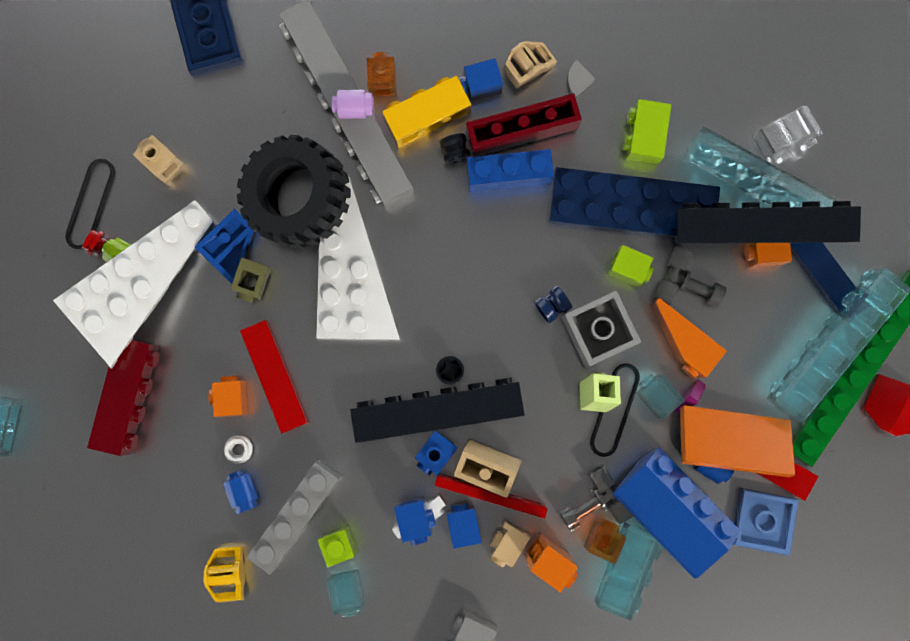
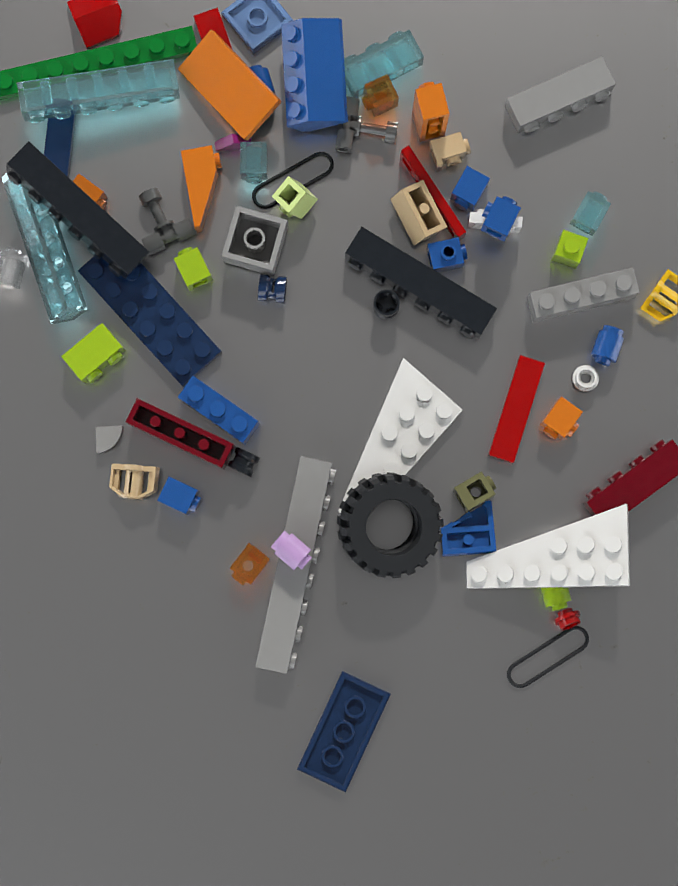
camera: 140 degrees left, 0 degrees up
tan brick [133,135,184,183] -> none
yellow brick [382,75,471,148] -> none

